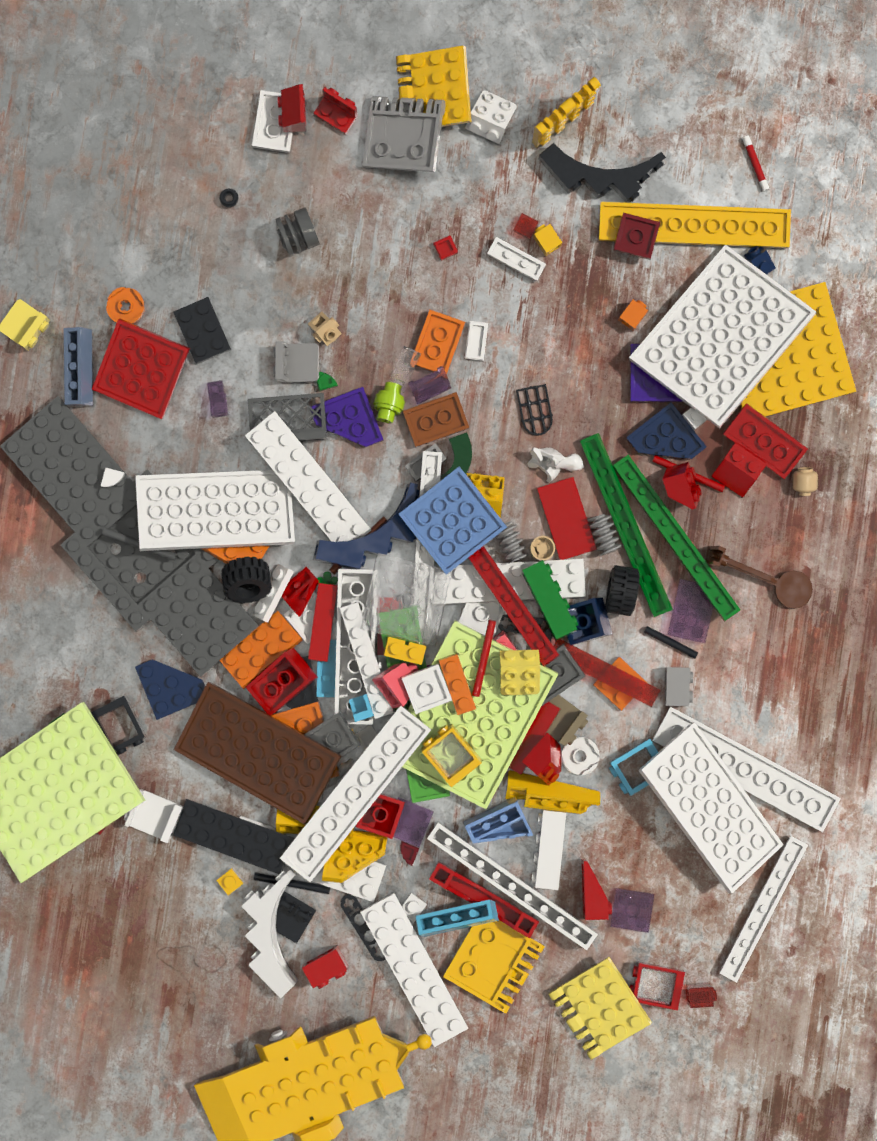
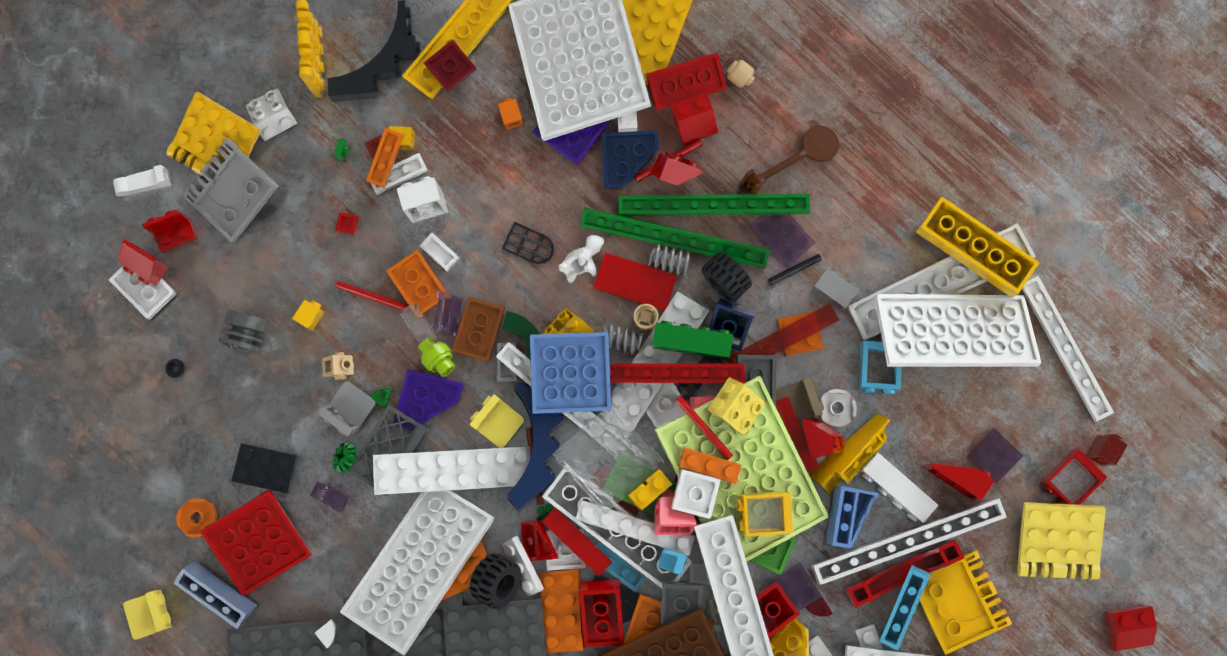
camera: 50 degrees left, 5 degrees down
none -> white leg [113,165,171,196]
none -> yellow brick [292,299,325,331]
none -> green gear [331,442,356,473]
none -> green plate [333,138,351,163]
none -> red bar [336,281,410,312]
none -> orange plate [366,127,404,188]
none -> white brick [396,177,448,223]
none -> light yellow bracket [469,394,525,448]
none -> yellow brick [916,197,1040,298]
none -> red slope [1105,604,1157,651]

